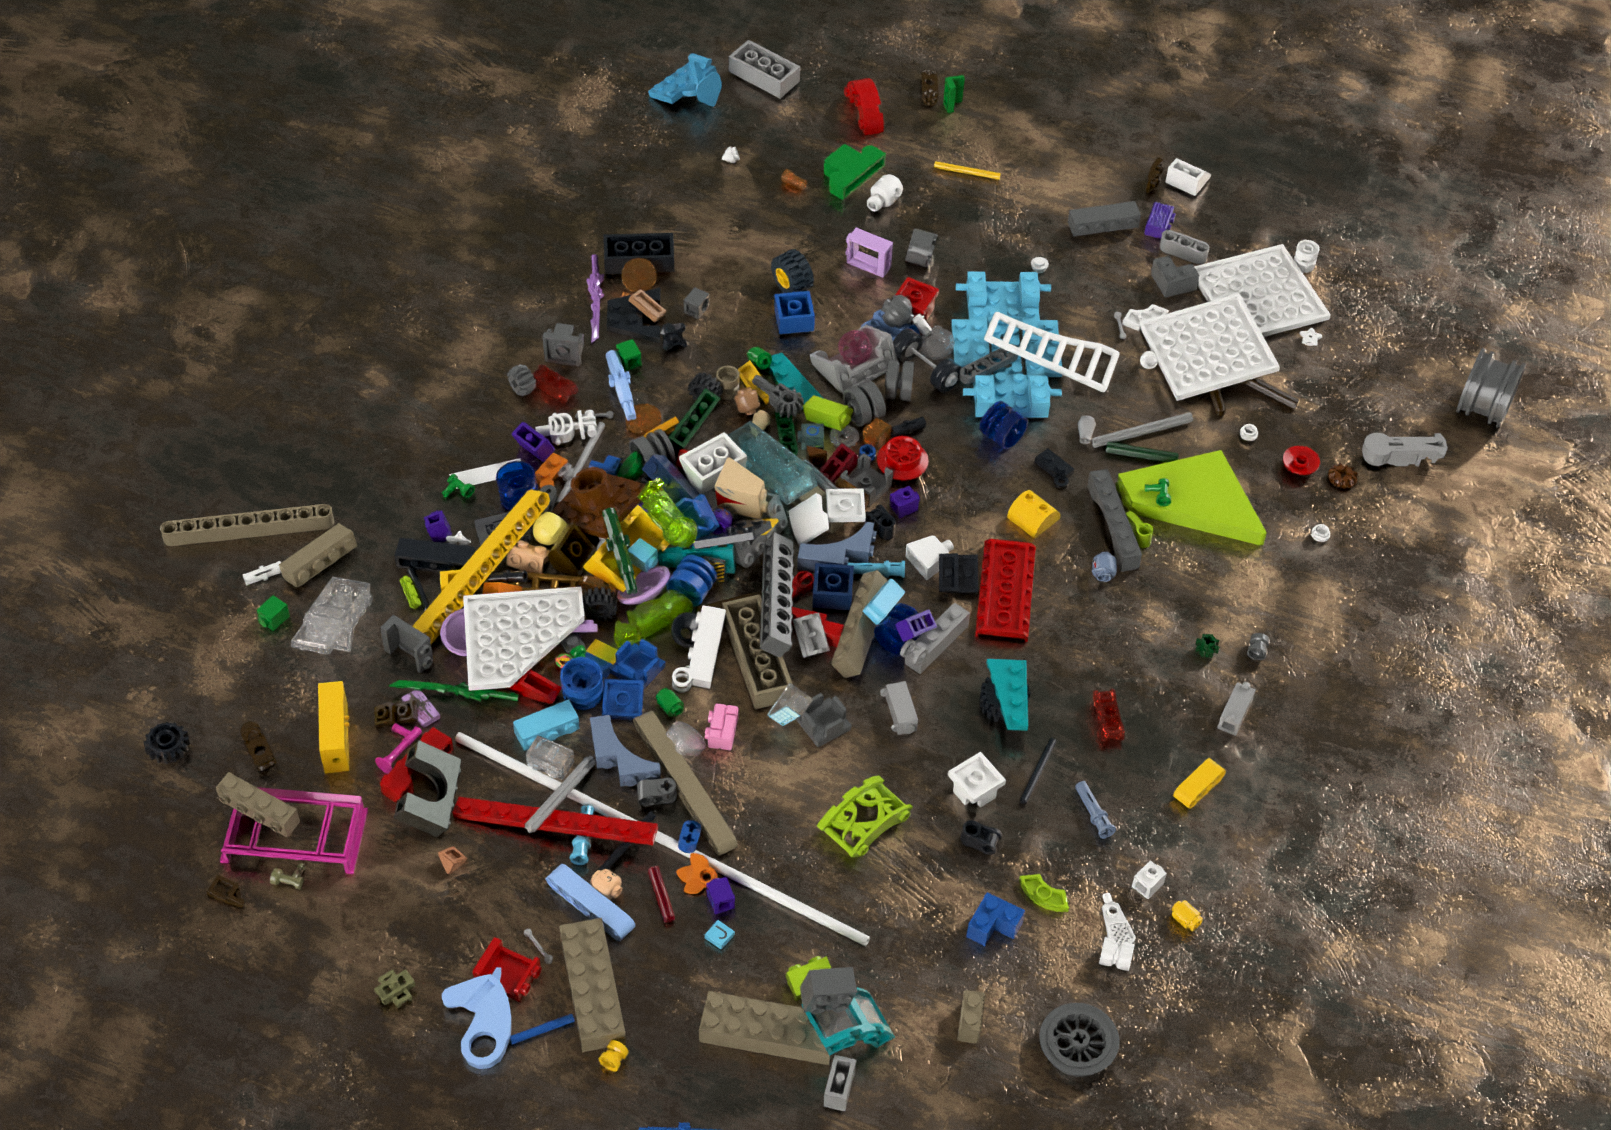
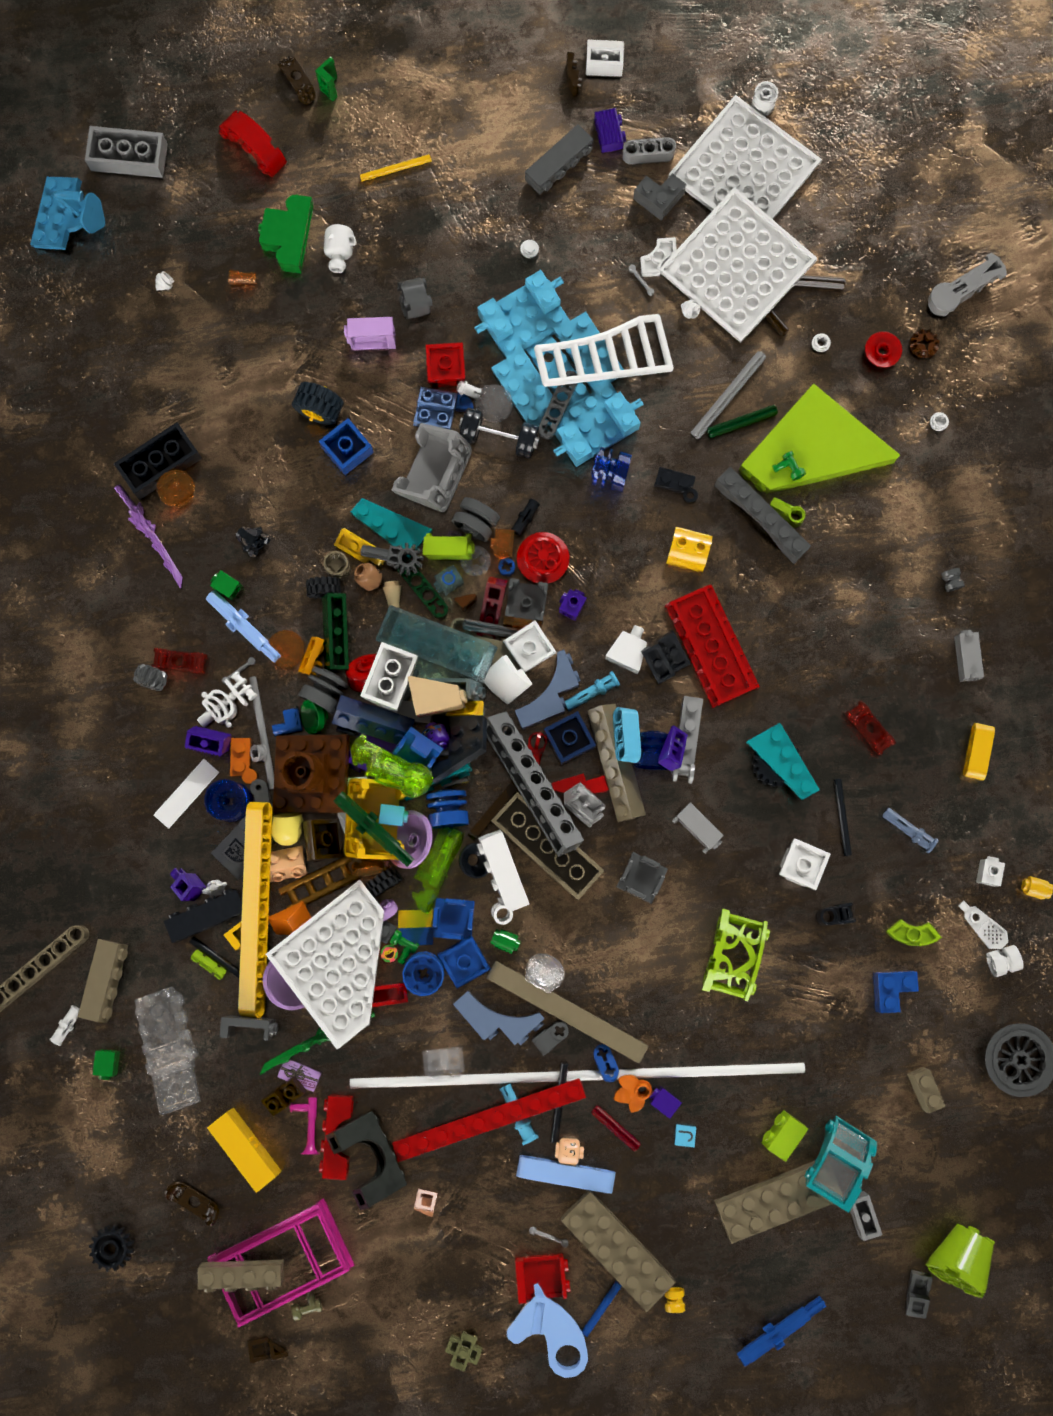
camera: 30 degrees left, 30 degrees up
green piece [441,474,475,499] -> none
black pin [487,570,528,584] -> none
medium azure brick [513,700,580,751] -> none
light grey axle [525,756,596,833] -> none
dark grey panel [543,323,584,367] -> none
black wing [607,287,661,343] -> none
medium nougat tile [629,289,667,323] -> none
dark grey brick [683,287,710,319] -> none
bright pink brick [705,703,739,751] -> none
green brick [747,347,772,369] -> none
clear slope [767,683,813,726] -> none
dark grey brick [800,967,857,1014] -> none
clear pink wheel [838,330,872,365] -> none
black piece [865,504,895,540] -> none
dark grey plant [881,295,914,327] -> none
dark grey wheel [885,360,914,401] -> none
light grey cone [1078,416,1096,444] -> none
sand blue head [1092,552,1117,582] -> none
dark green gear [1195,634,1220,658] -> none
white plate [1299,328,1322,346] -> none
dark grey wheel [1456,348,1526,428] -> none

